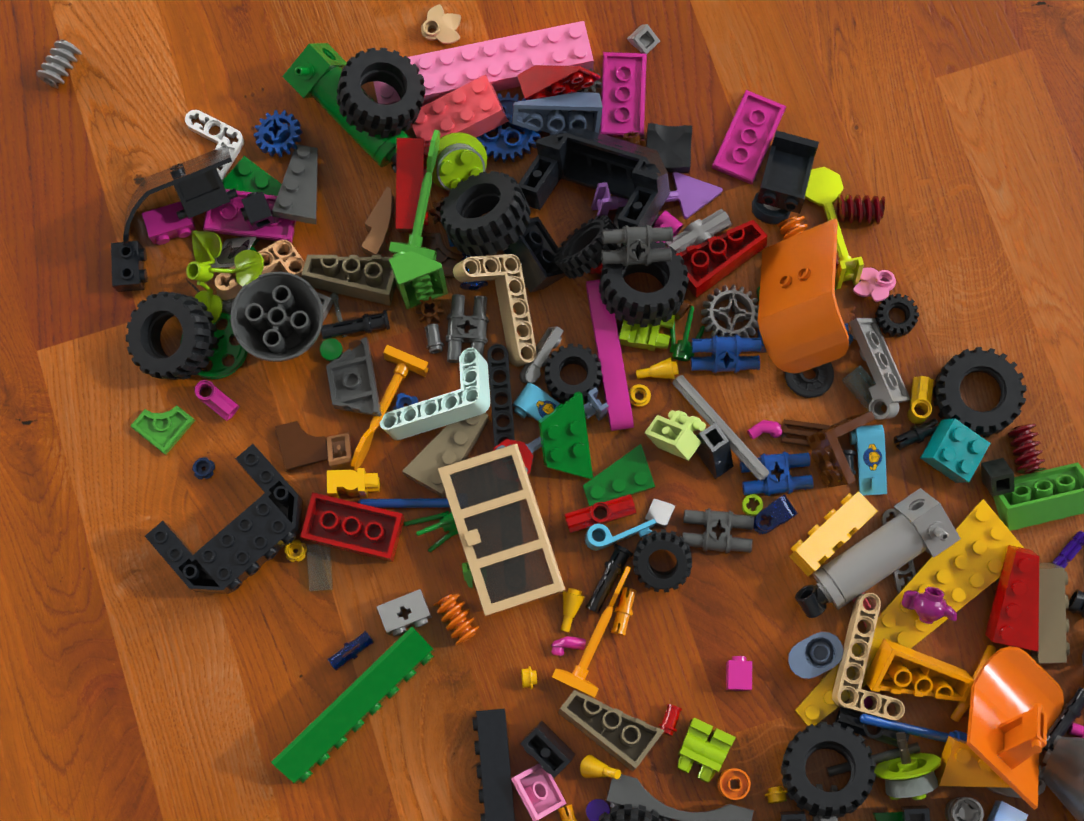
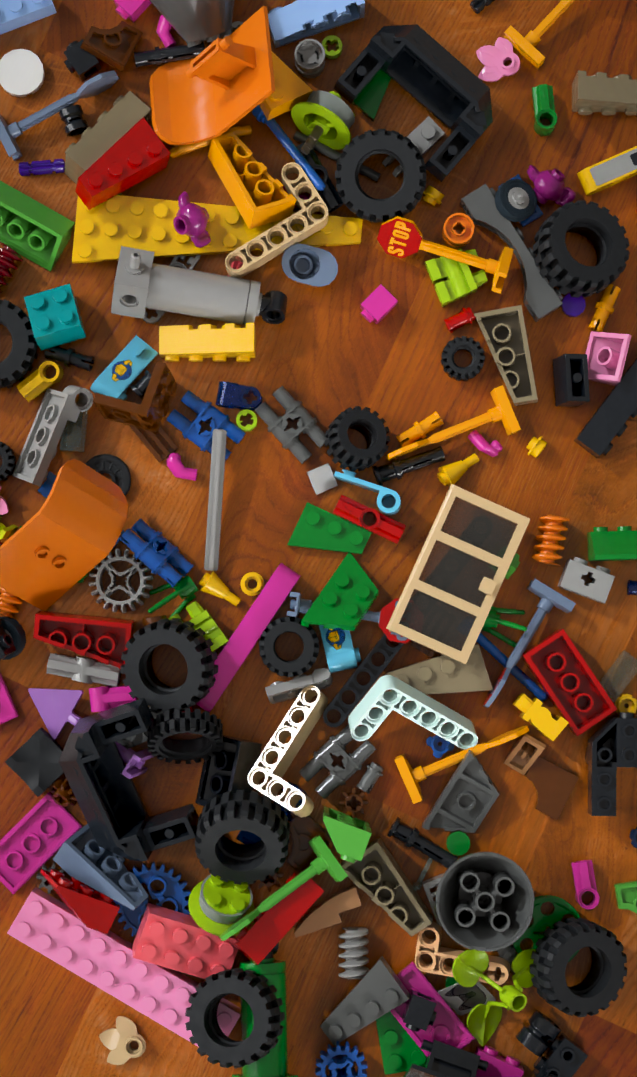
camera: 140 degrees left, 10 degrees up
yellow cone [580,755,621,779] -> none
dark grey pin [601,224,673,267] -> none
yellowish green brick [645,410,706,461] -> none
black slope [696,422,734,479] -> none
pearl dark grey brick [981,458,1015,497] -> none
none -> light grey piece [338,927,369,979]
none -> light orange piece [377,216,514,294]
none -> black tyre [441,336,485,381]
none -> sand blue piece [482,579,576,708]
none -> black wheel [516,1010,561,1057]

